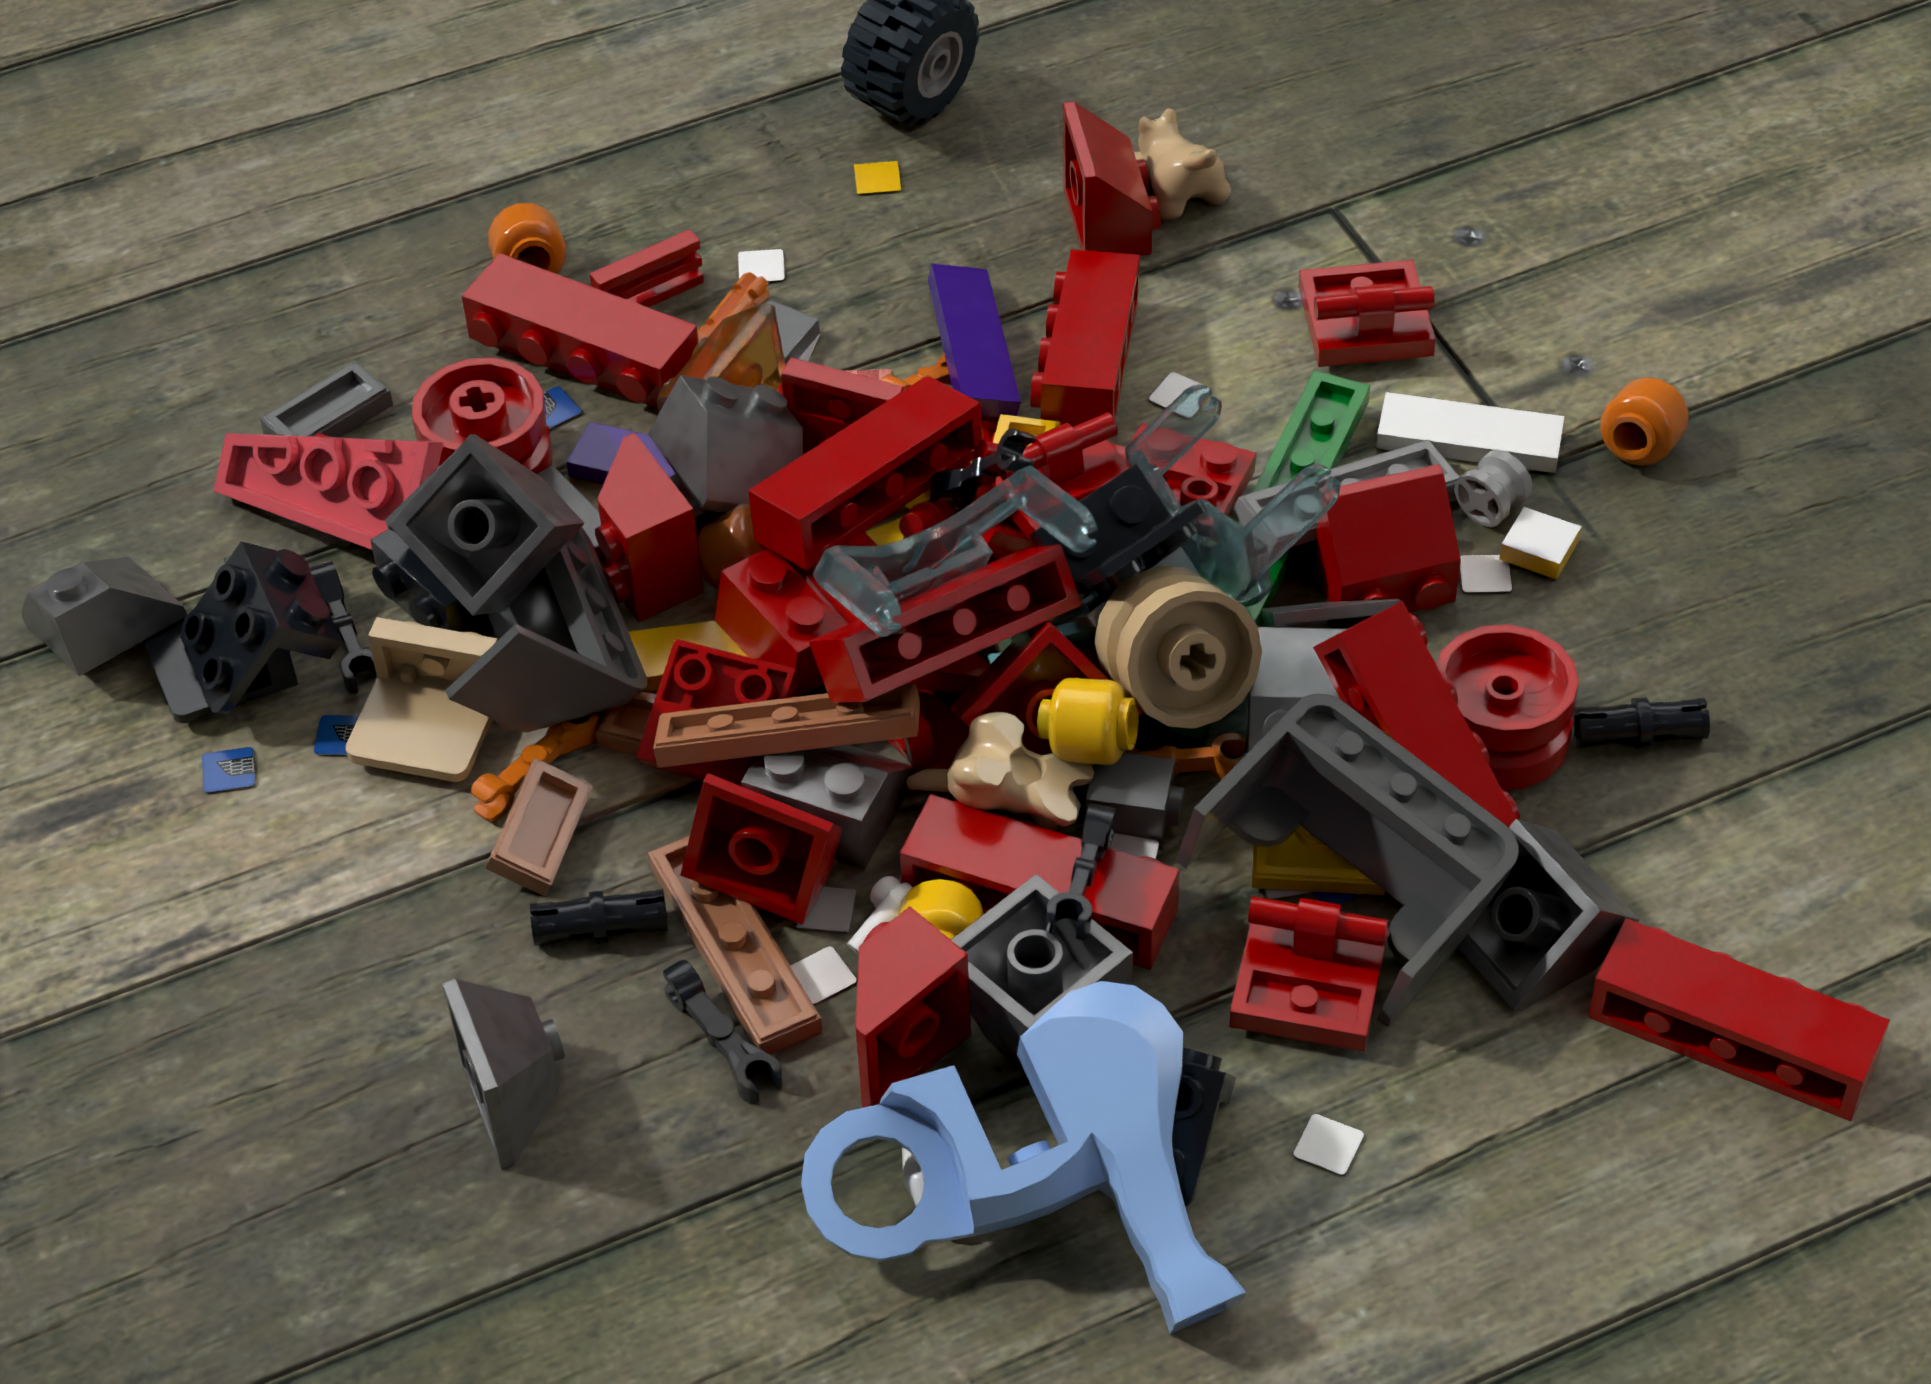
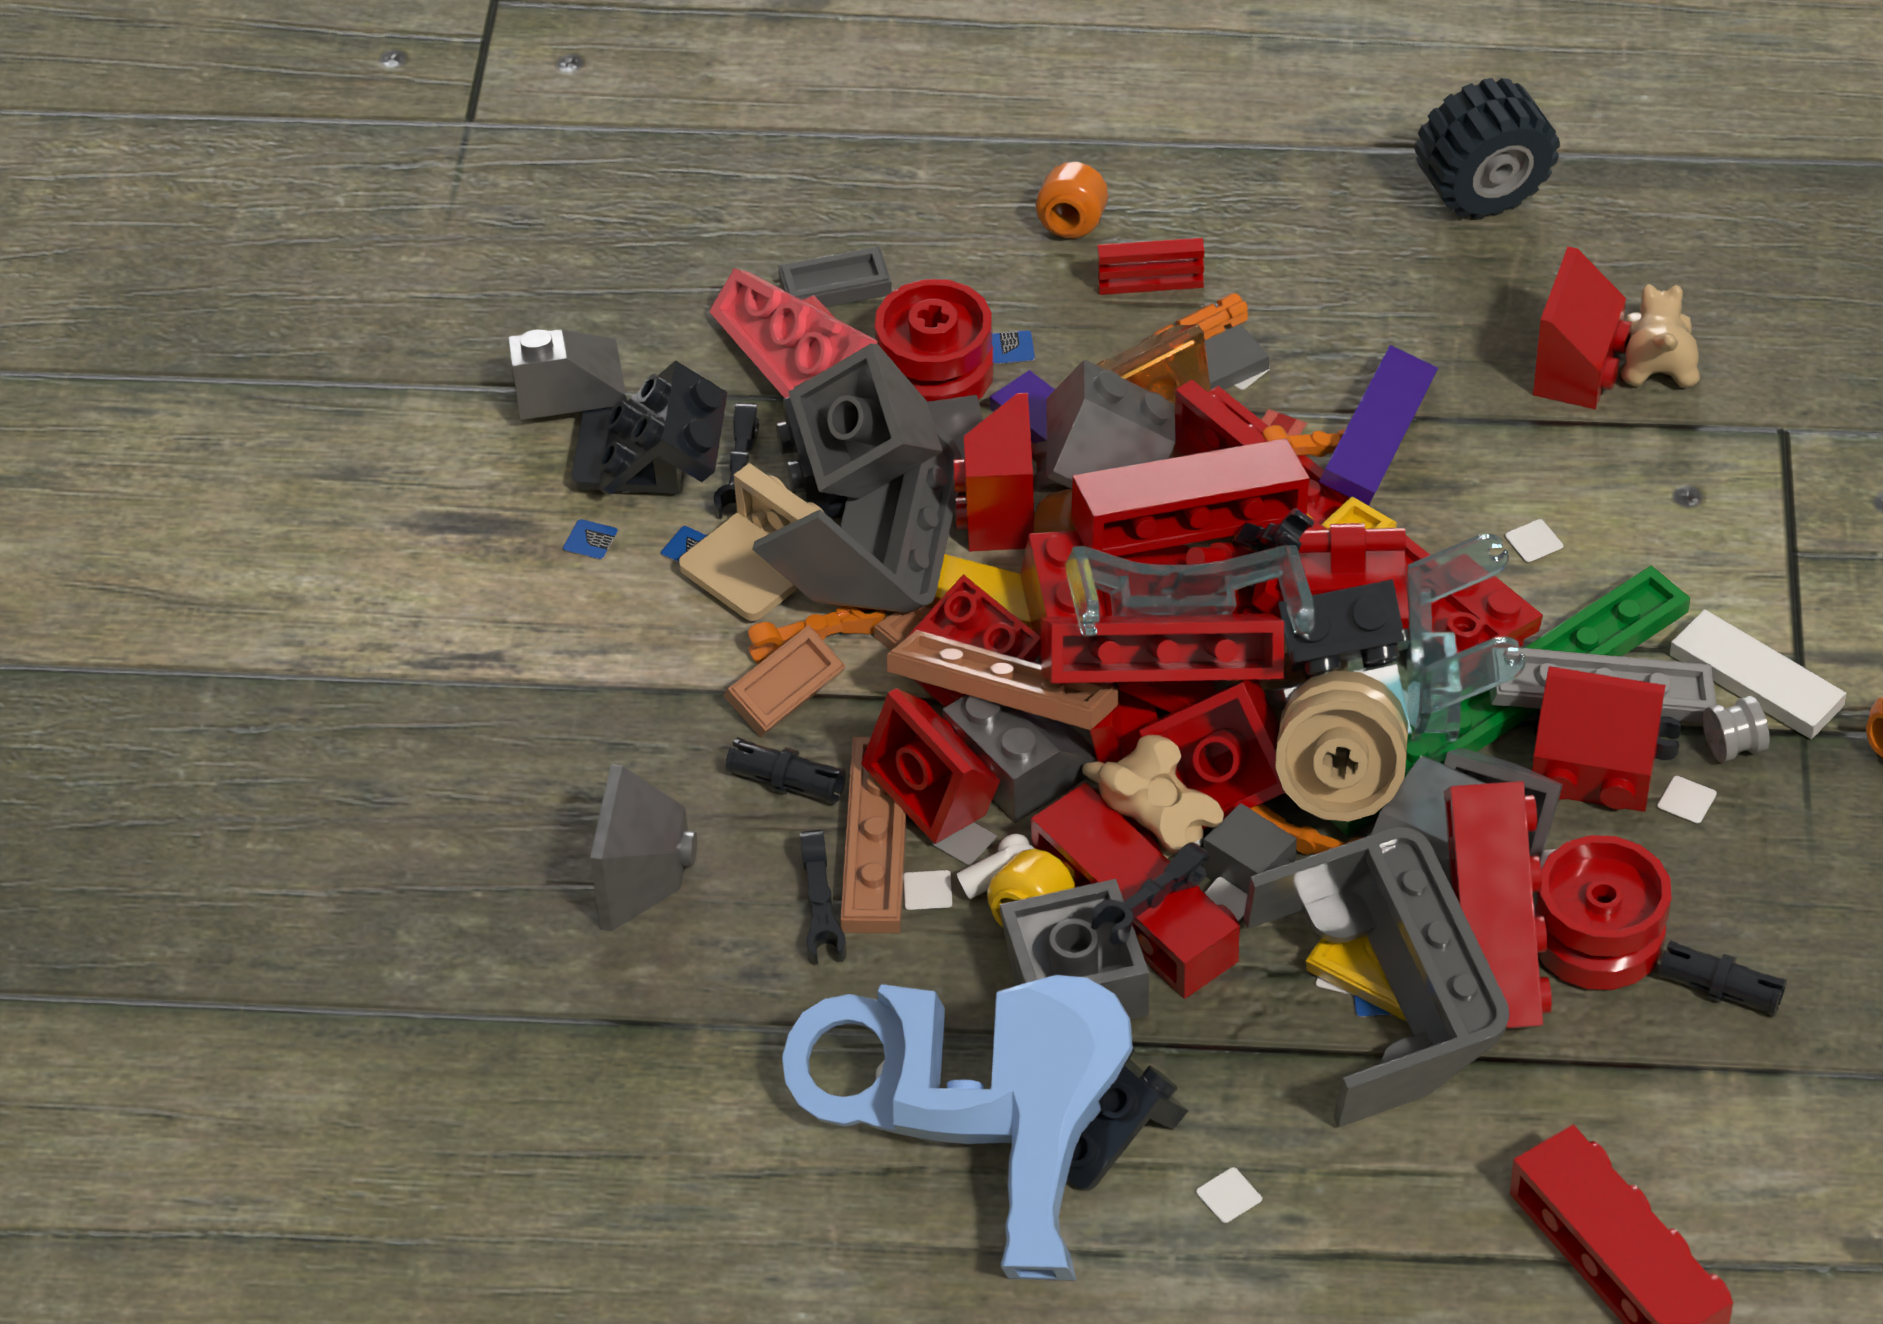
camera: 30 degrees right, 0 degrees up
brick [461,253,701,410] -> none
white sticker [738,249,785,281] -> none
yellow sticker [854,161,901,194] -> none
red slope [855,906,971,1108] -> none
red brick [1030,249,1140,439] -> none
yellow head [1037,678,1139,765] -> none
red plate [1229,896,1389,1052] -> none
red plate [1298,259,1436,367] -> none
flat silver slope [1458,819,1640,1011] -> none
white tile [1499,507,1582,579] -> none

